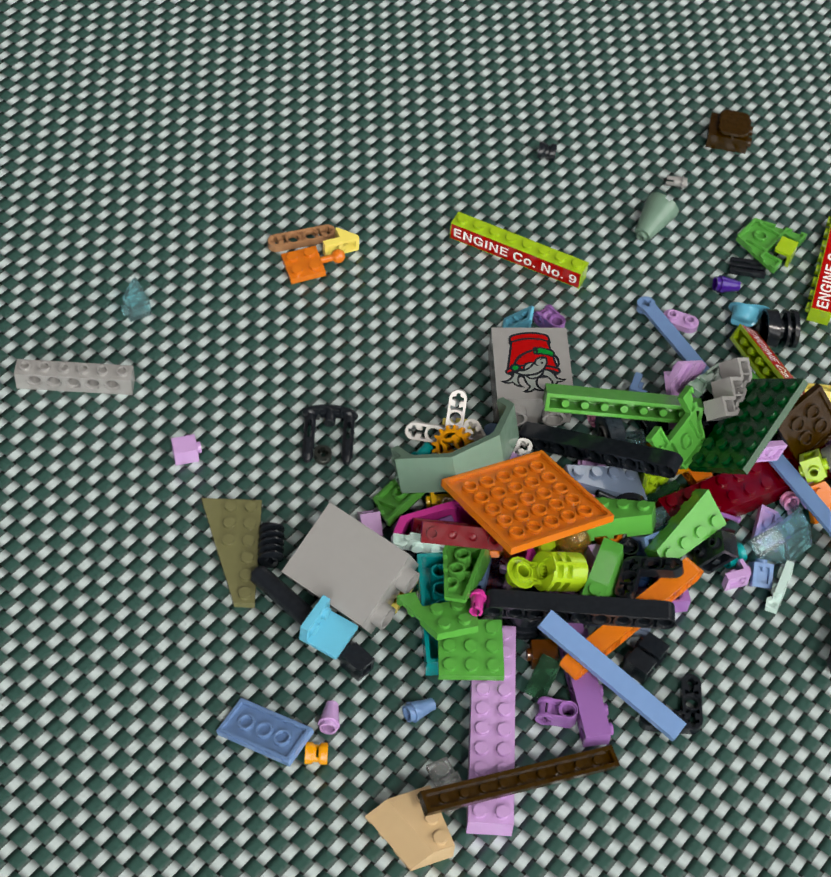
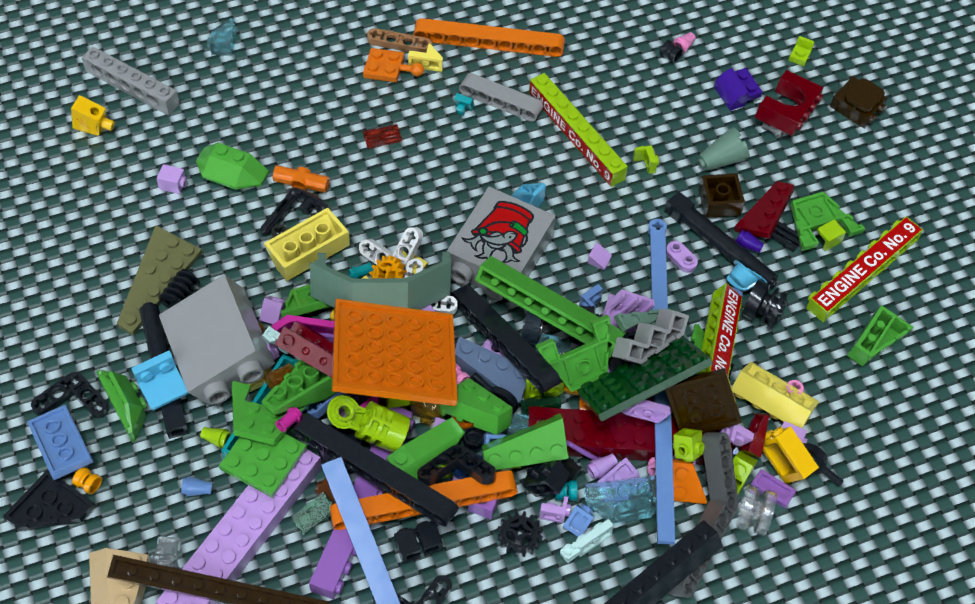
camera: 30 degrees right, 5 degrees up
lavender cone [318,701,340,735] -> none
medium lavender piece [533,304,566,328] -> none
medium lavender piece [535,696,578,728] -> none
none -> black plate [3,470,95,531]
none -> black beam [31,372,109,418]
none -> yellow torso [71,95,115,136]
none -> bright green wedge [96,370,147,443]
none -> bright green wedge [196,142,269,190]
none -> lime cone [200,427,232,449]
none -> light yellow slope [264,208,350,281]
none -> clear orange cone [264,363,294,389]
none -> orange piece [272,165,330,193]
none -> clear red tile [363,124,402,149]
none -> orange beam [413,18,565,57]
none -> teal tile [454,93,475,116]
none -> light grey beam [459,73,543,122]
none -> black gear [497,511,543,557]
none -> lavender cone [586,453,618,480]
none -> lavender slope [588,243,612,270]
none -> lime bracket [633,145,659,174]
none -> black brick [664,191,779,289]
none -> bright pink cone [674,32,696,53]
none -> dark brown brick [698,173,745,218]
none -> dark purple brick [714,68,763,111]
none -> dark red wing [734,181,794,239]
none -> dark red arch [755,70,824,136]
none -> lime bracket [788,36,814,66]

